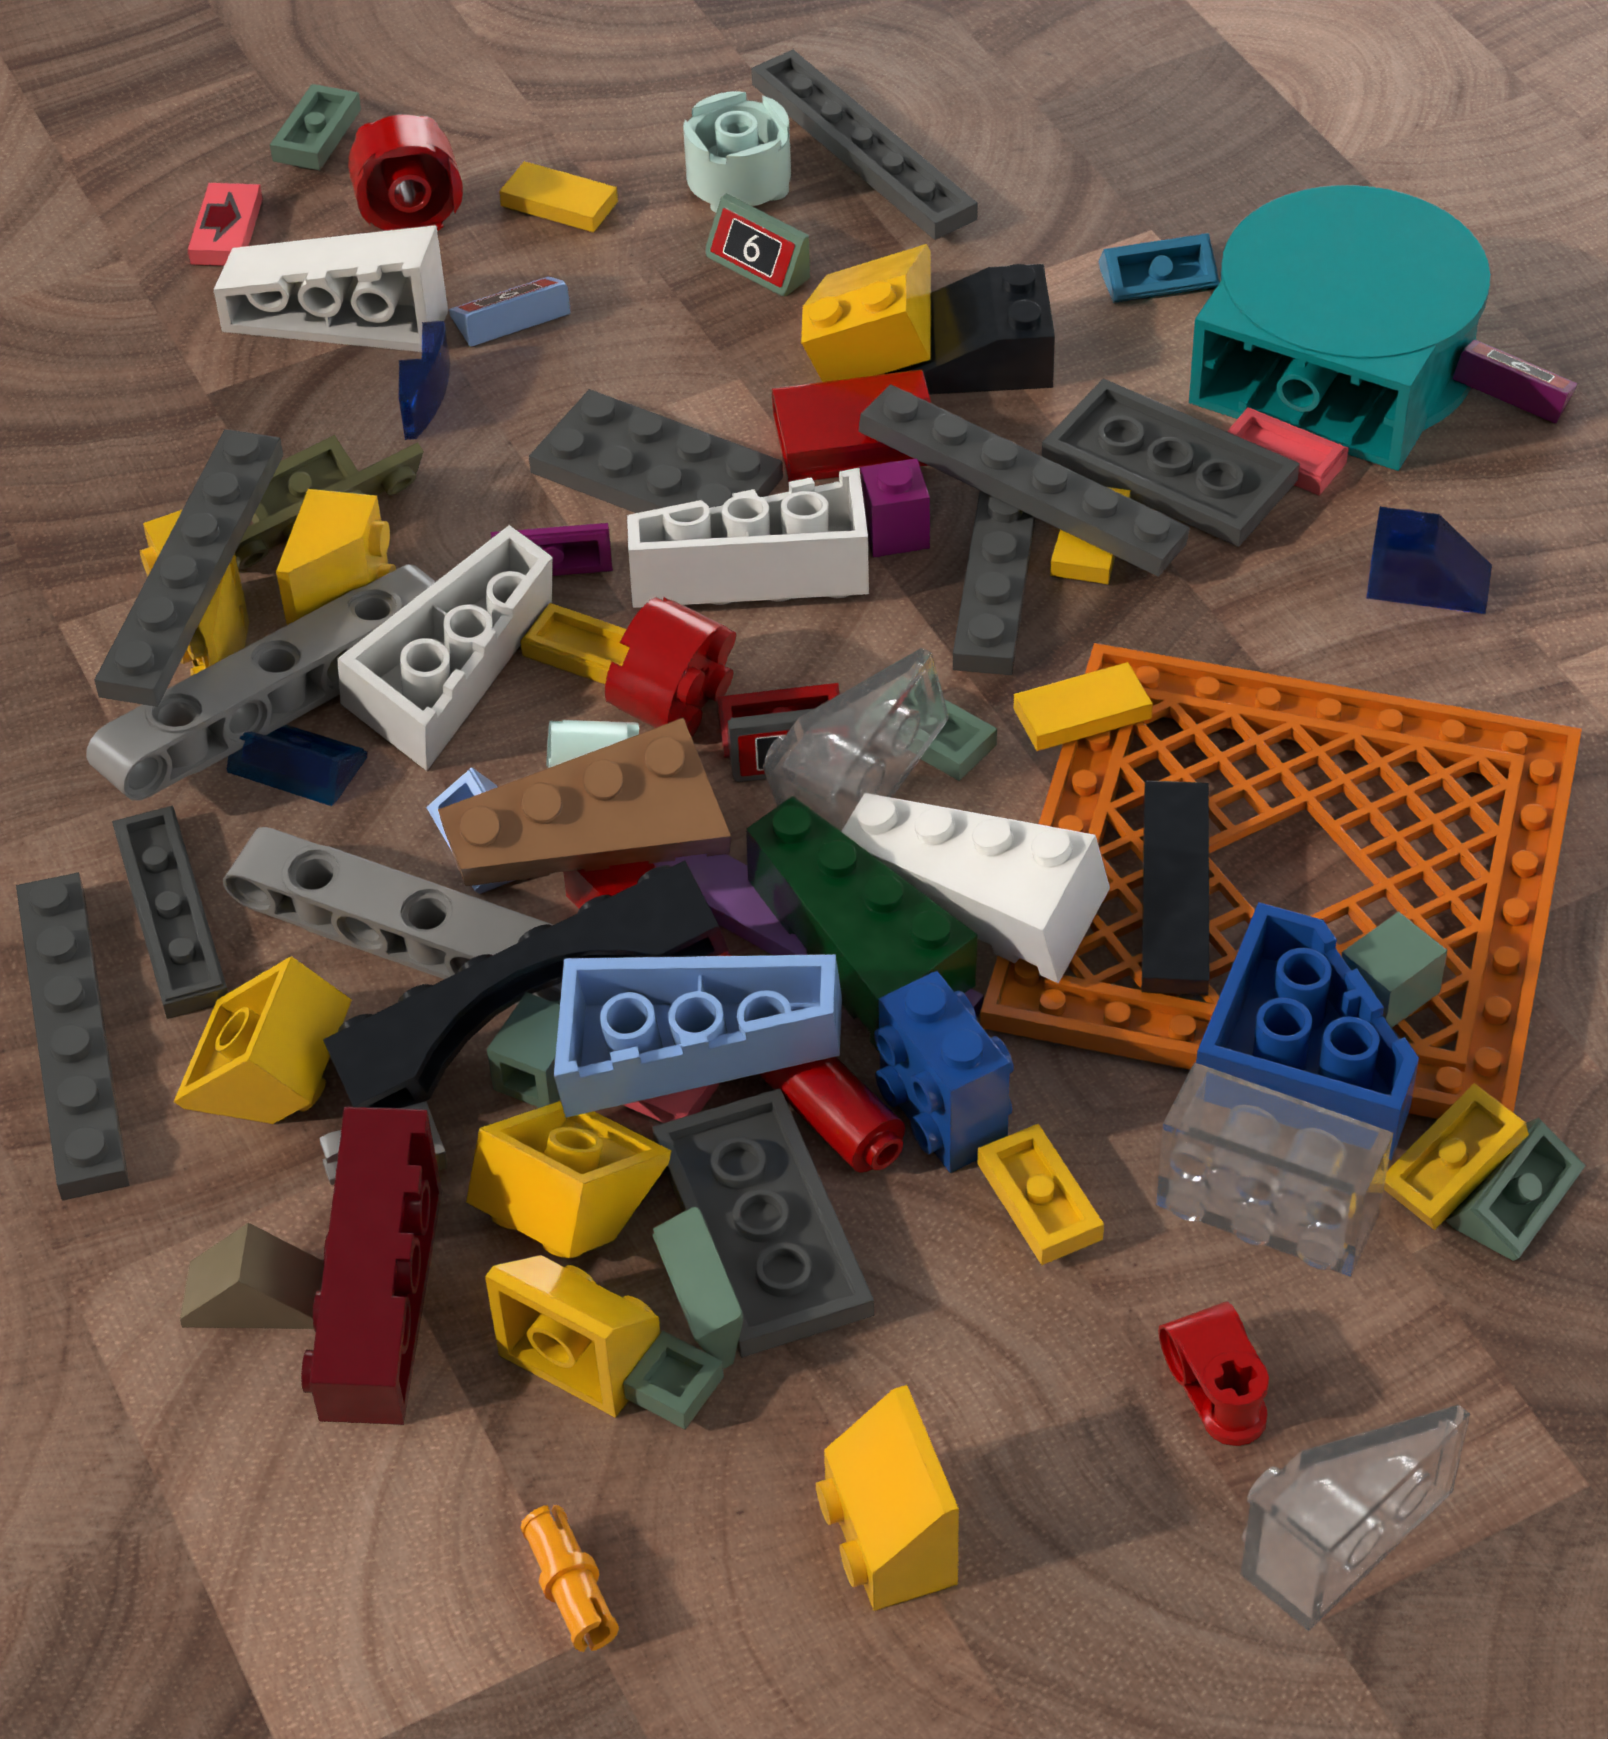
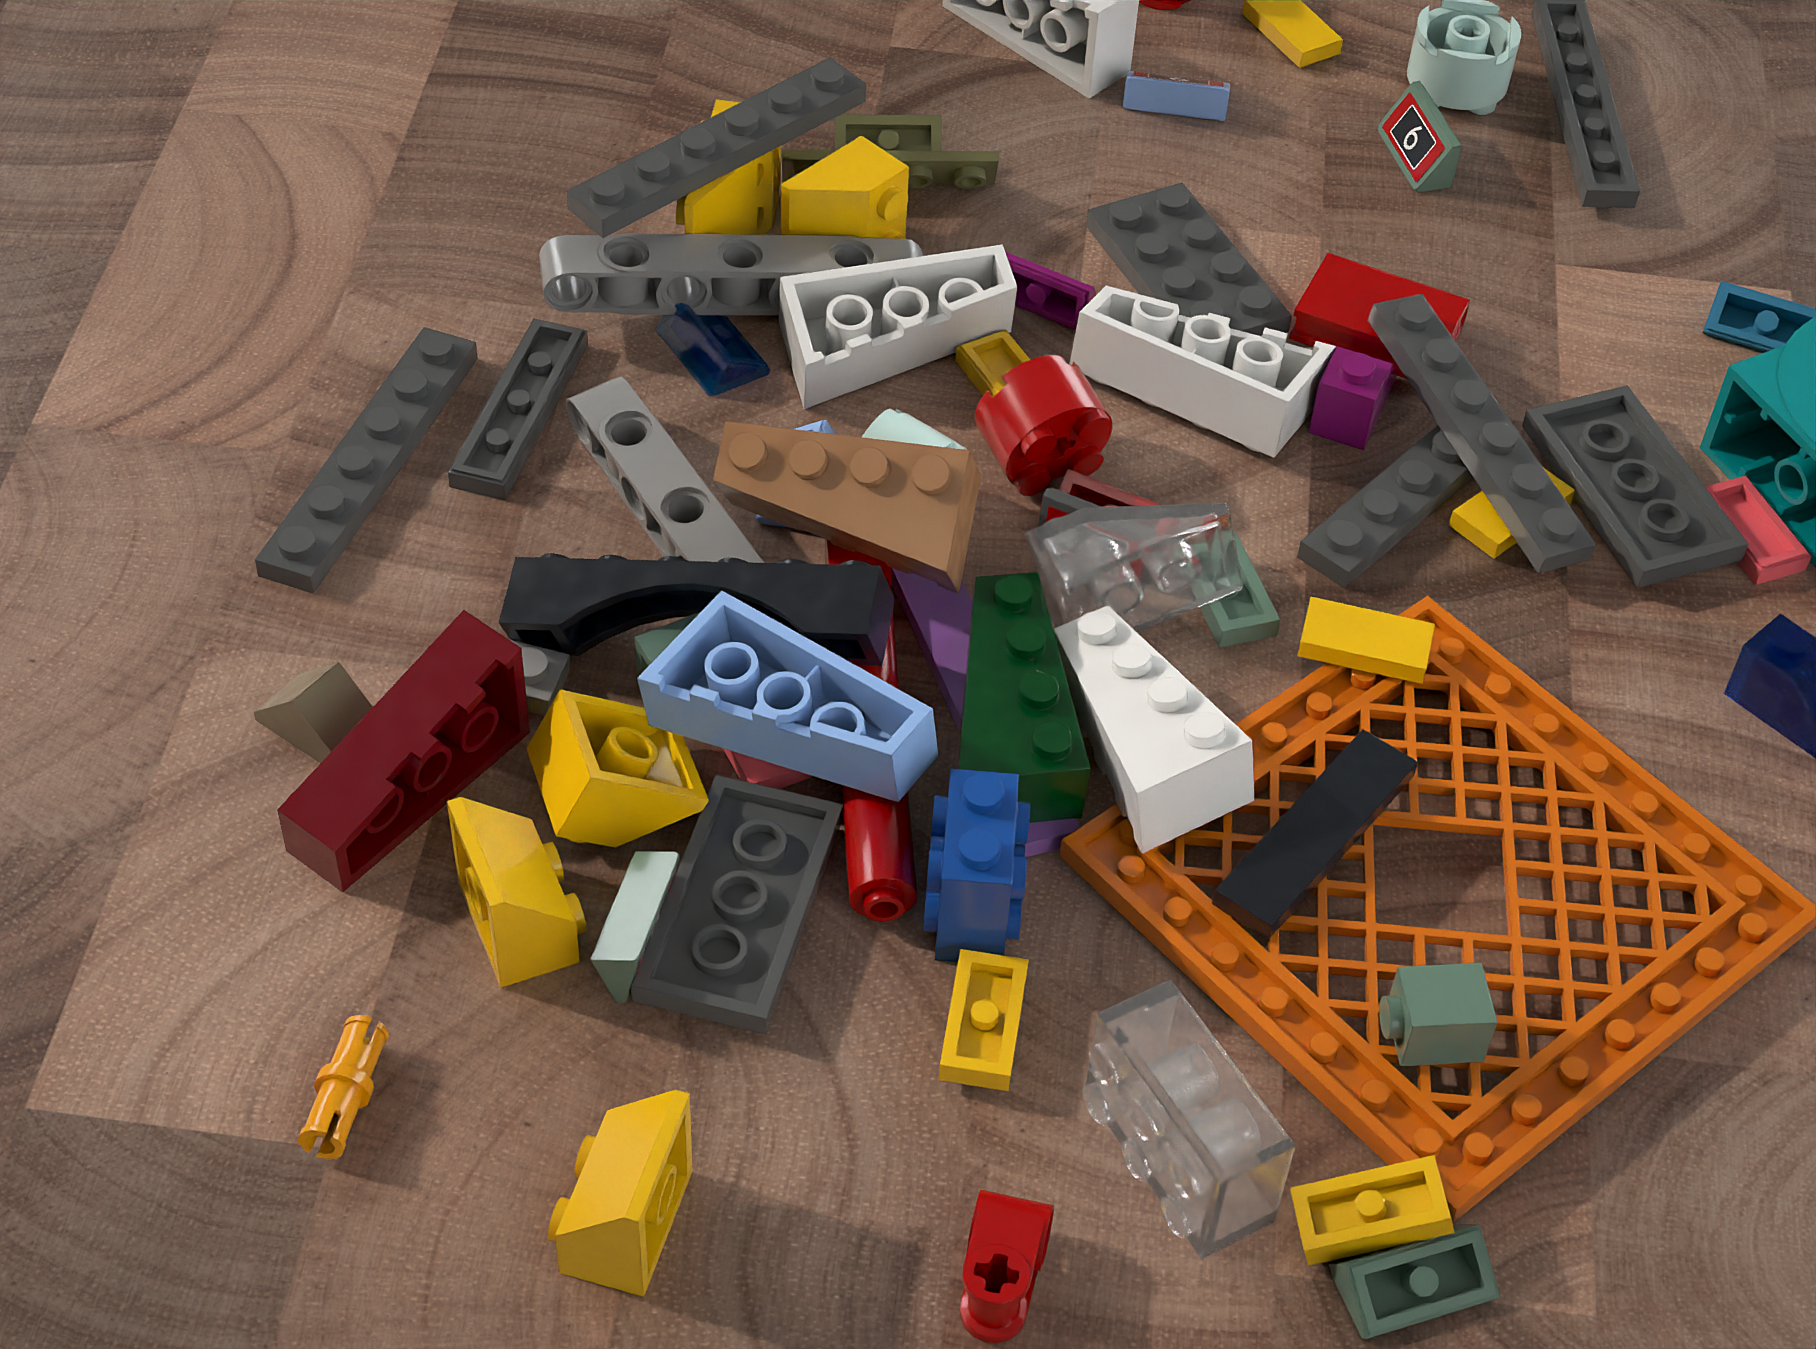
camera: 30 degrees right, 0 degrees up
yellow slope [173,956,352,1124] -> none
clear blue slope [398,321,450,440] -> none
sand green plate [623,1331,724,1429] -> none
yellow slope [801,244,931,382] -> none
black slope [884,264,1055,395] -> none
blue brick [1193,902,1419,1160] -> none

